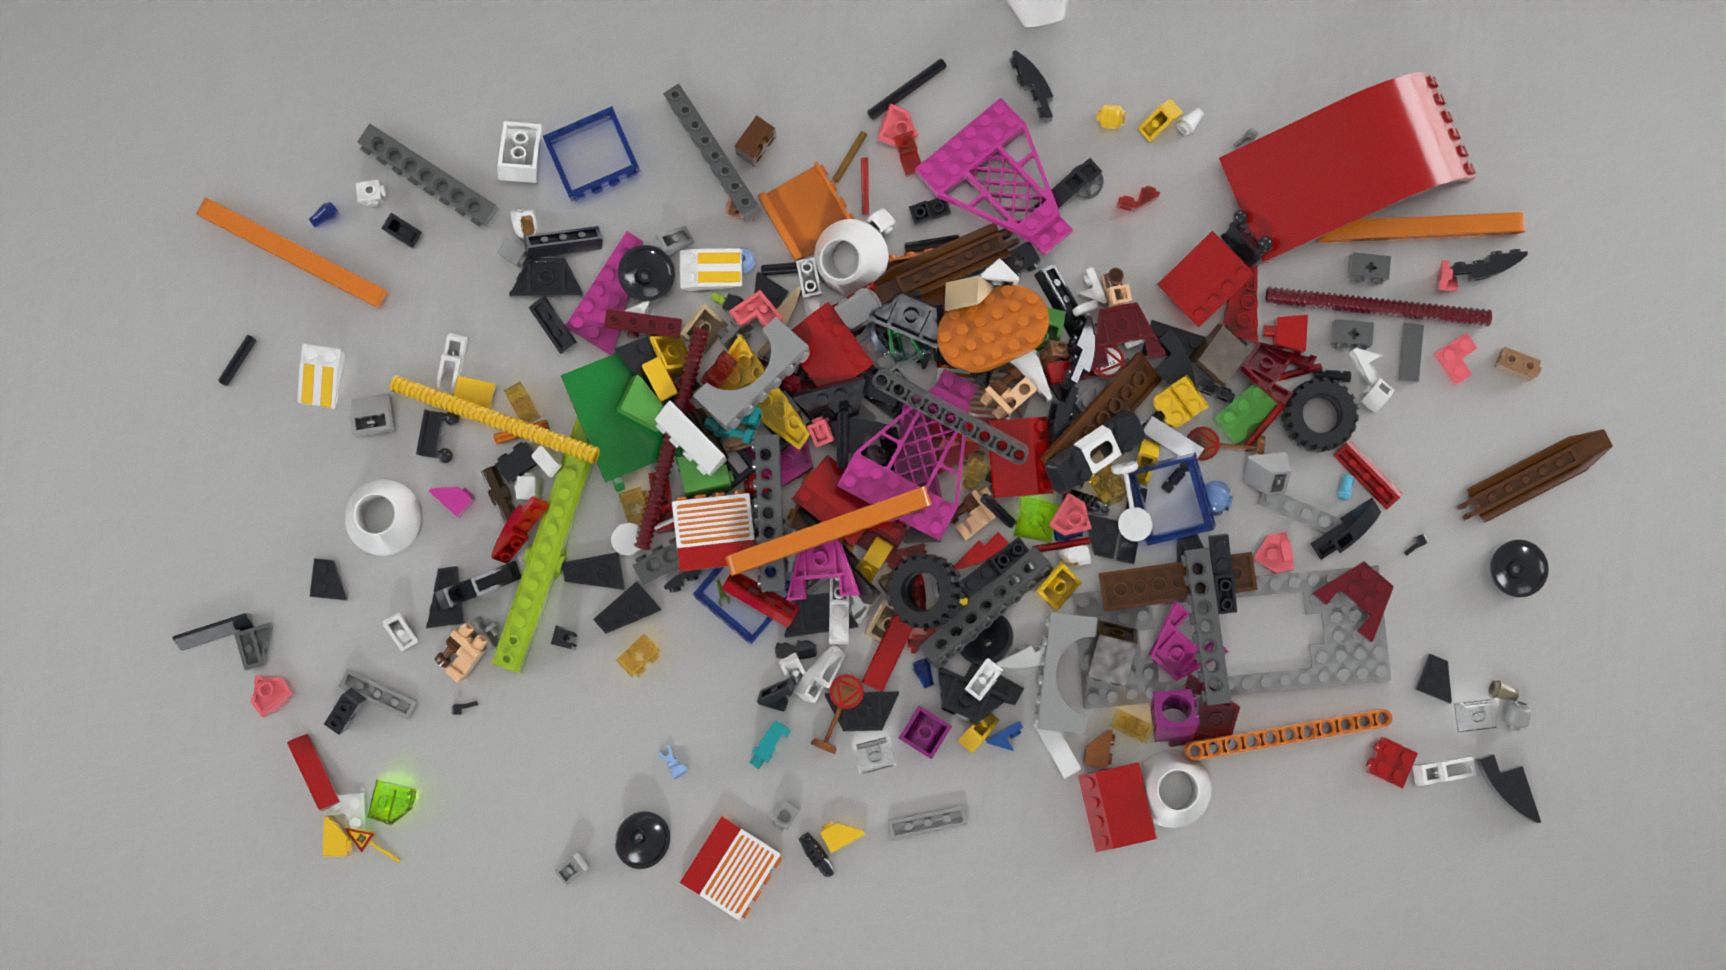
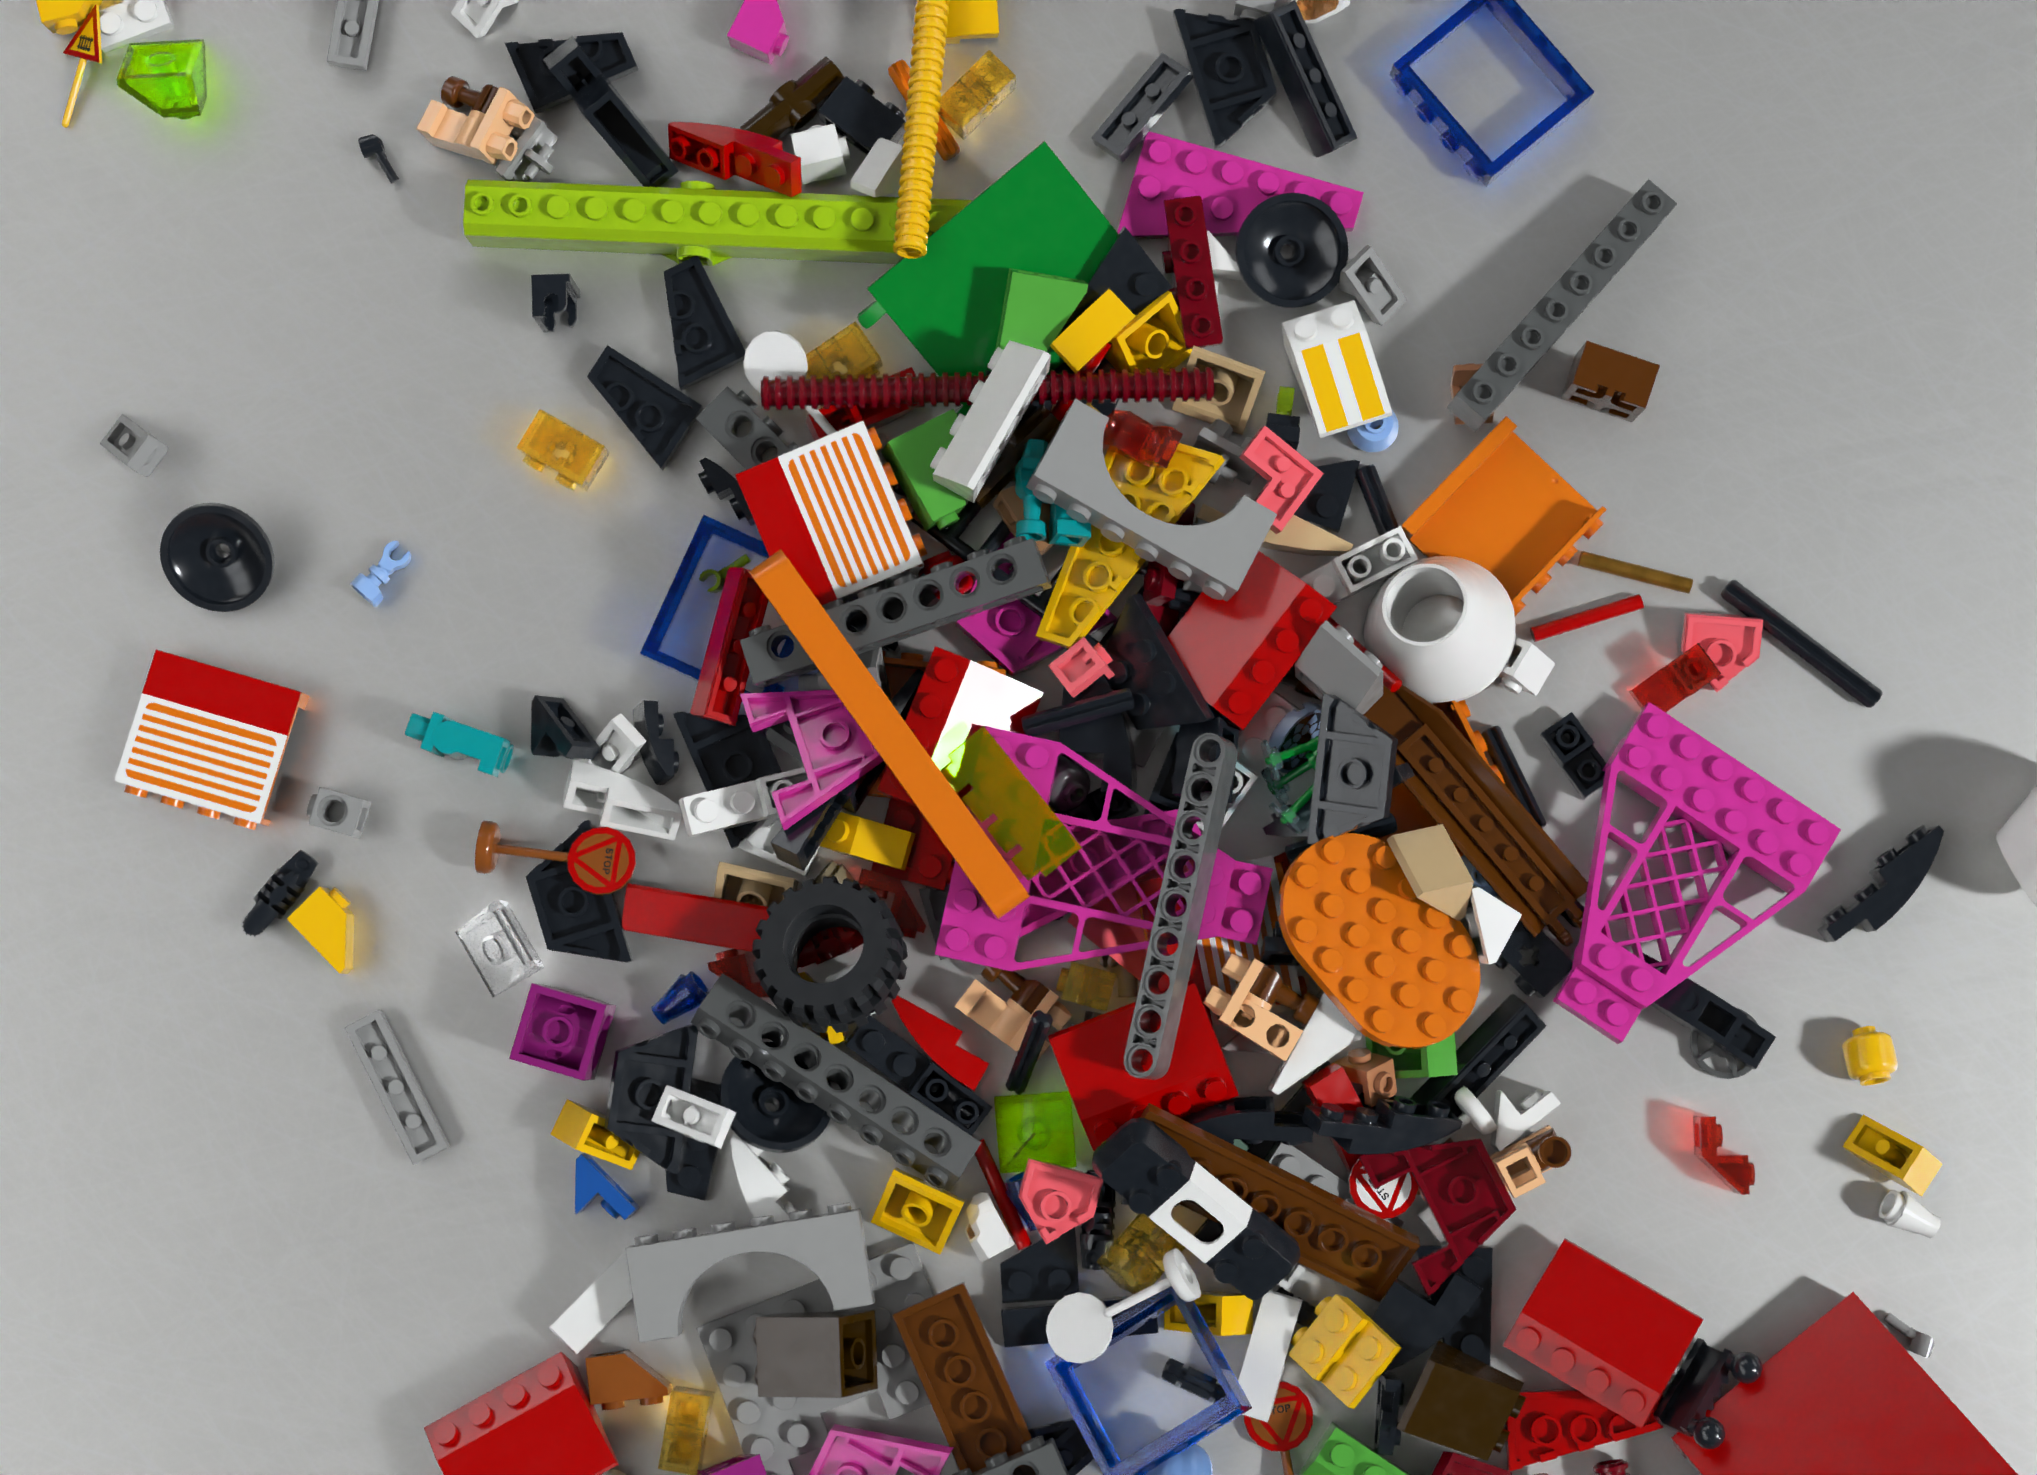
camera: 80 degrees right, 0 degrees up
none -> clear neon green windscreen [940,726,1082,881]

